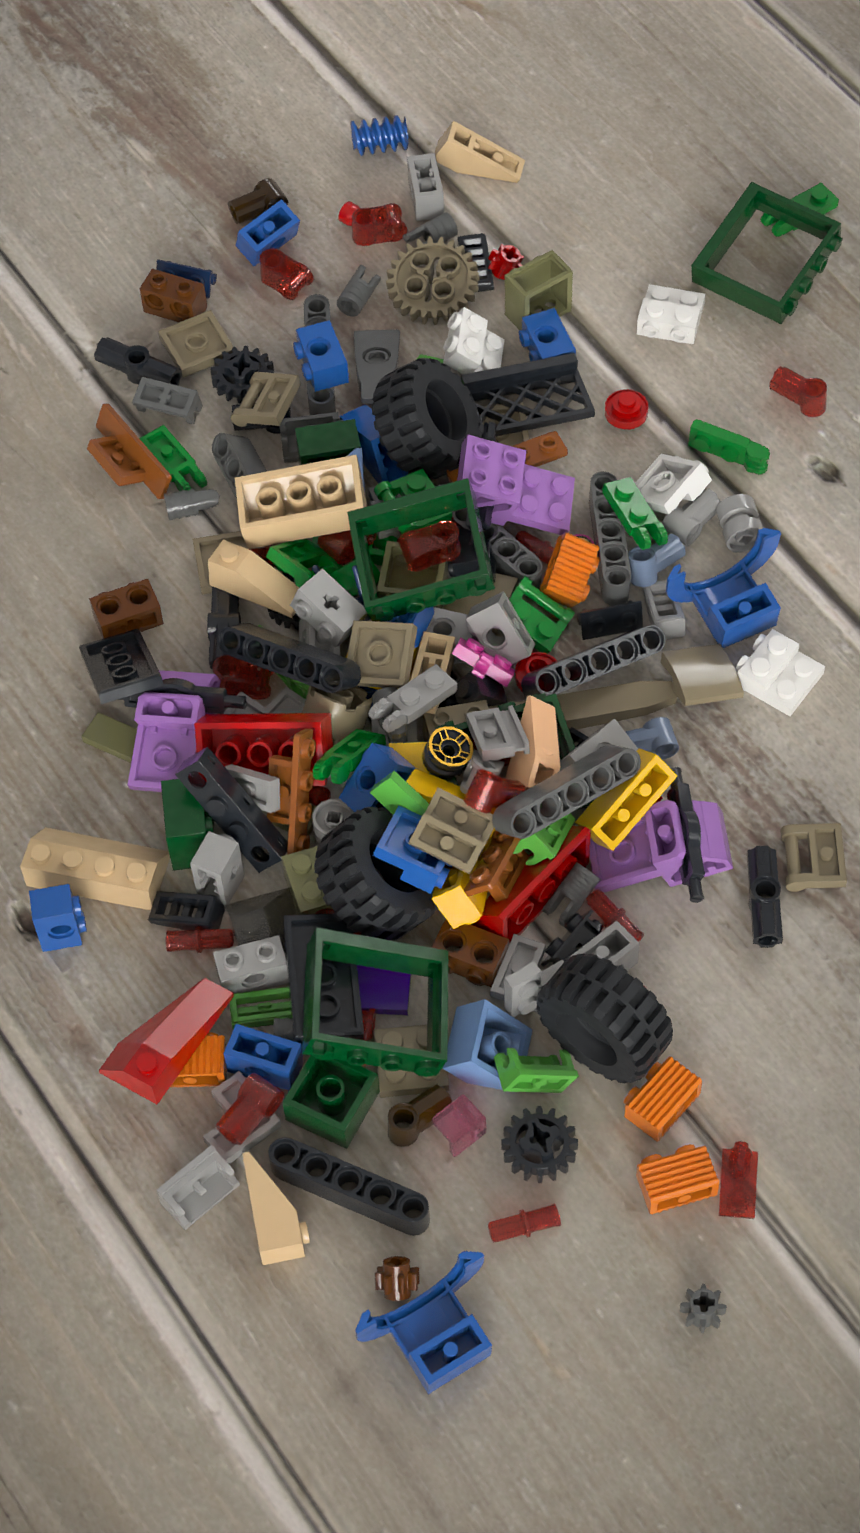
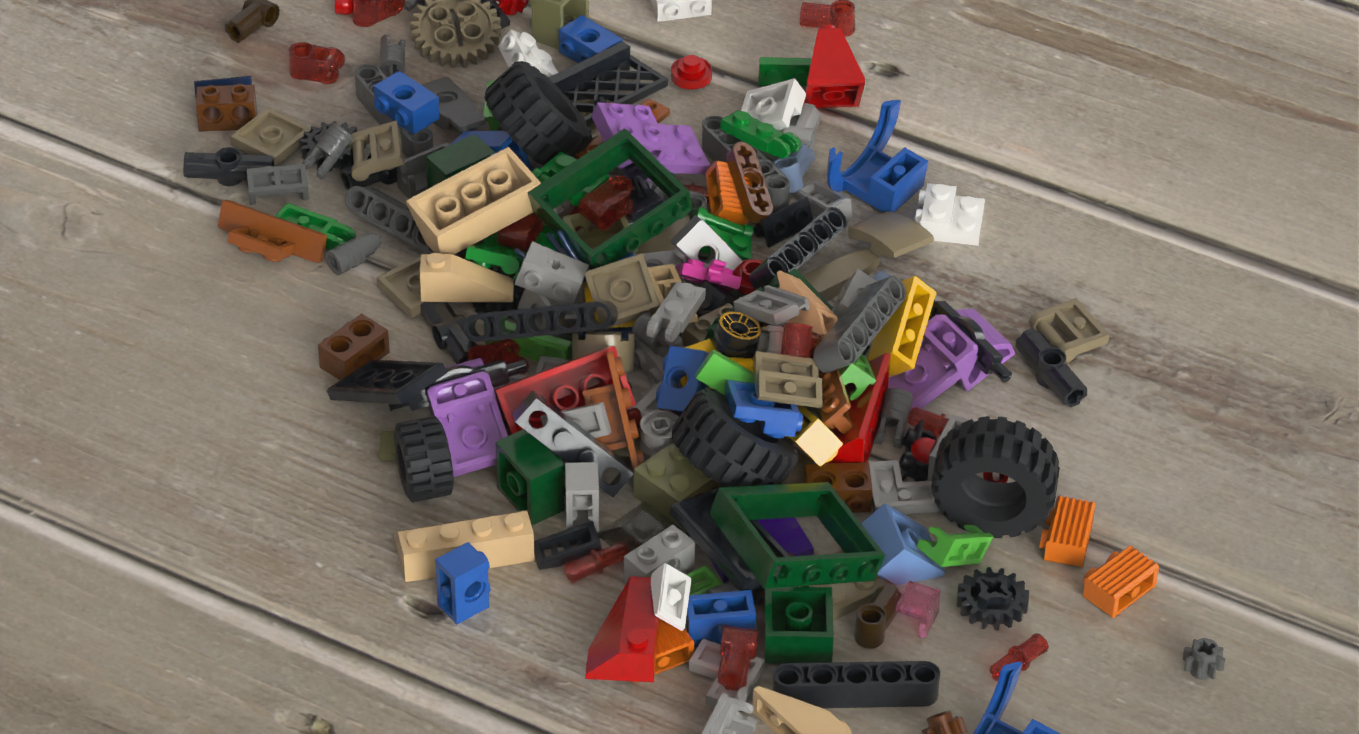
camera: 30 degrees left, 15 degrees down
blue brick [236,200,300,266] -> none
green hinge [312,729,386,785] -> none
light grey plate [504,960,564,1017] -> none
light grey wheel [716,494,763,553] -> none
clear red hinge [719,1141,758,1219] -> none
none -> dark grey hinge [302,123,353,180]
none -> black tyre [394,416,454,503]
none -> white slope [651,563,691,631]
none -> reddish brown beam [726,142,773,223]
none -> red slope [803,25,865,108]
none -> red hinge [911,437,937,465]

